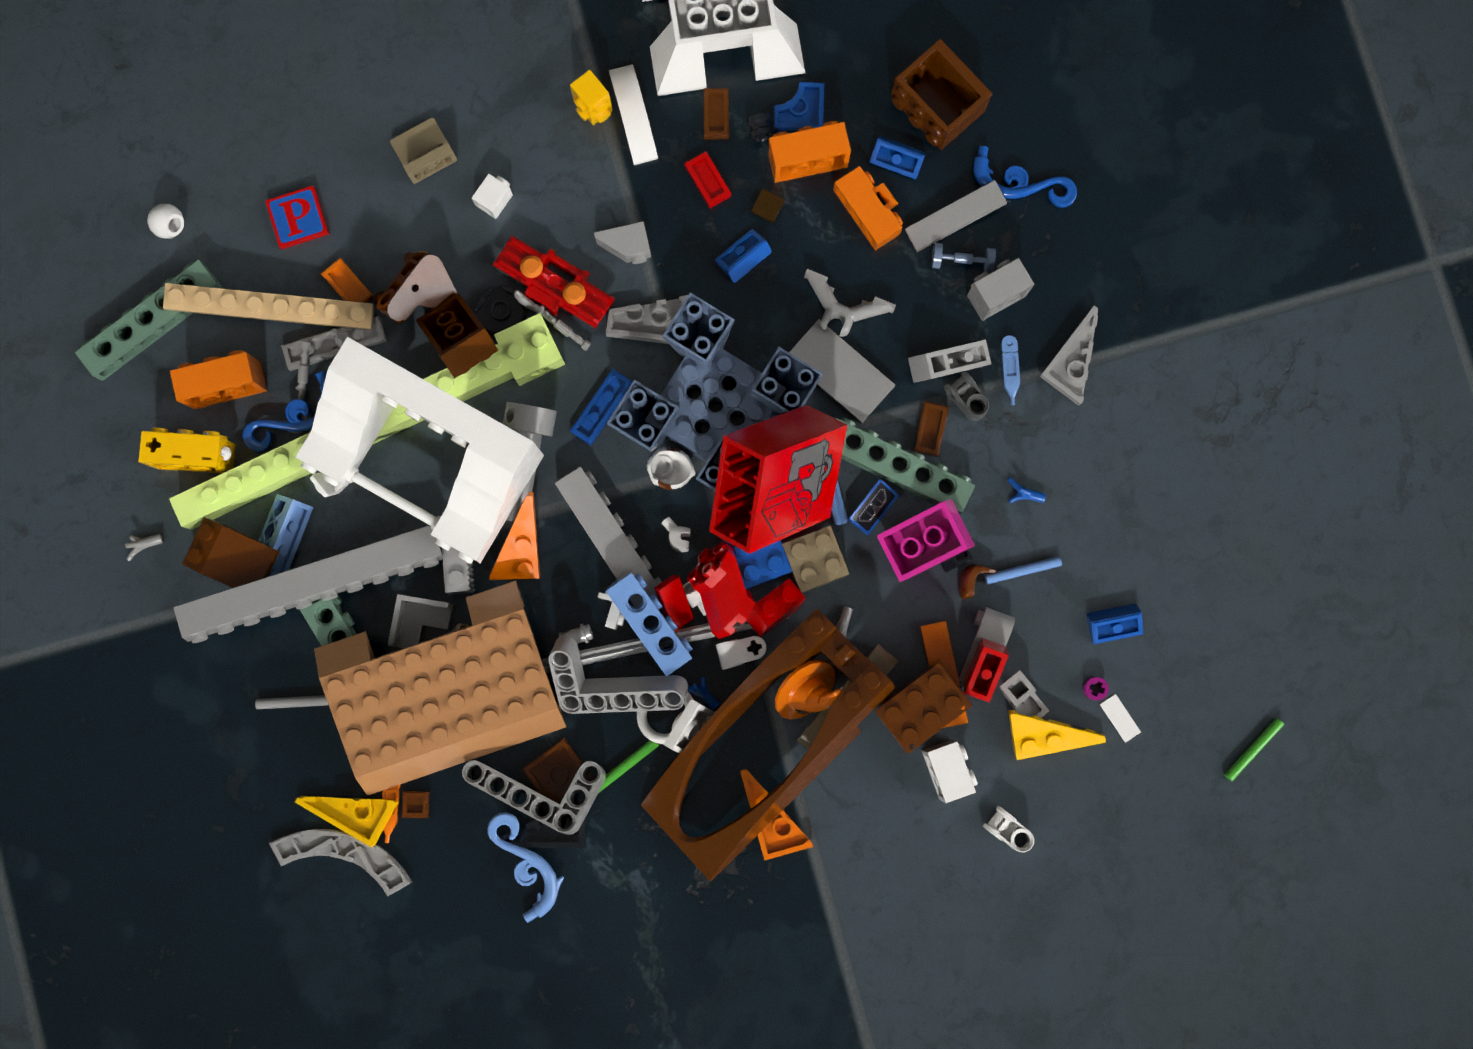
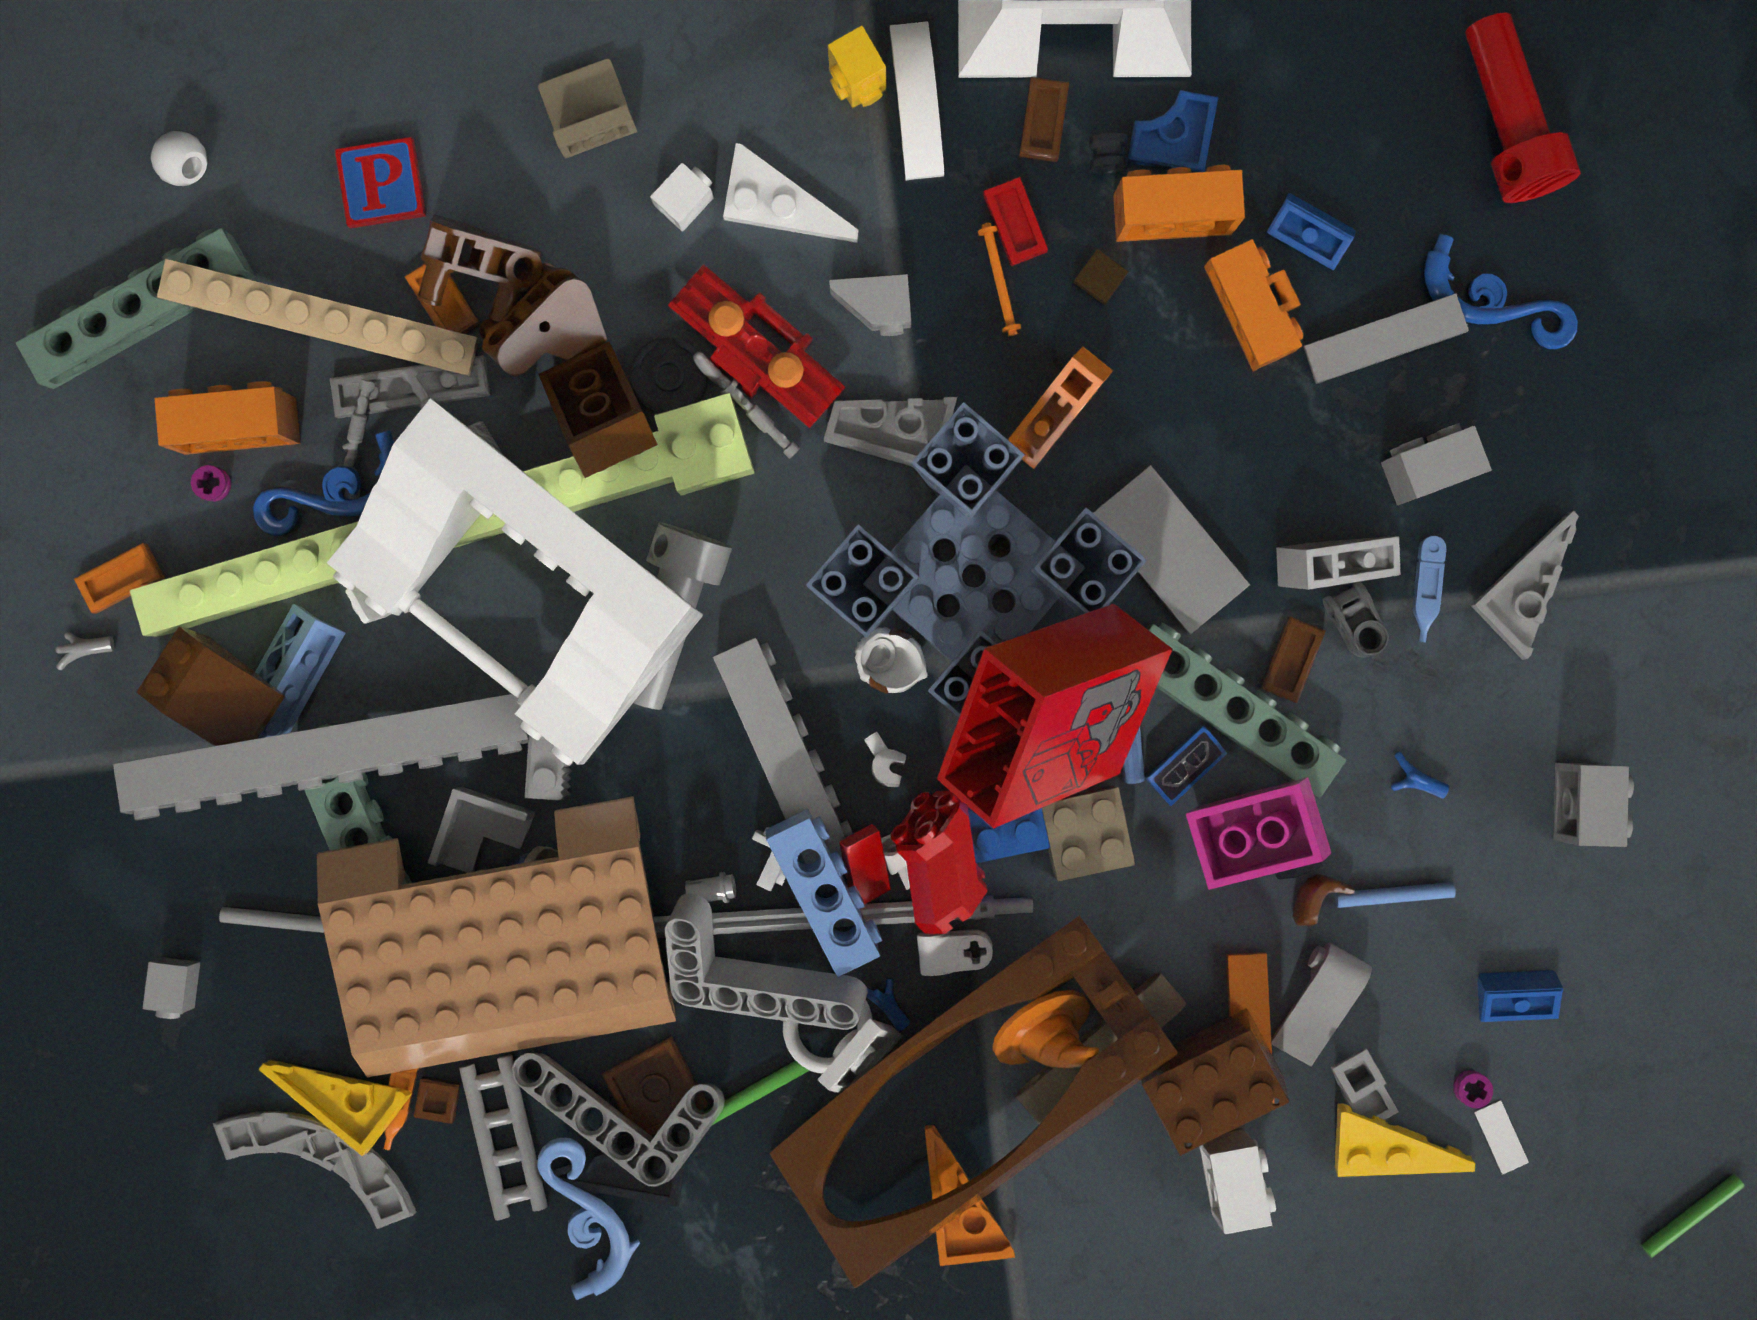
camera: 15 degrees right, 5 degrees up
yellow piece [138,427,236,473] -> none
orange wing [489,492,540,580] -> none
blue tile [570,368,633,446] -> none
blue slope [714,228,772,283] -> none
red brick [746,578,806,638] -> none
light grey piece [804,269,896,337] -> none
light grey bar [835,606,853,637] -> none
reddish brown container [891,39,993,150] -> none
sand blue wheel [931,243,996,274] -> none
red brick [963,638,1009,702] -> none
white piece [983,806,1034,852] -> none
none -> orange tile [74,543,165,614]
none -> light grey brick [143,957,200,1019]
none -> magenta bush [191,465,232,502]
none -> reddish brown piece [416,214,543,321]
none -> light grey bar [459,1054,548,1220]
none -> white wing [723,143,859,243]
none -> orange axle [978,223,1021,336]
none -> orange slope [1008,347,1113,469]
none -> red piece [1465,12,1581,203]
none -> light grey brick [1553,763,1634,847]

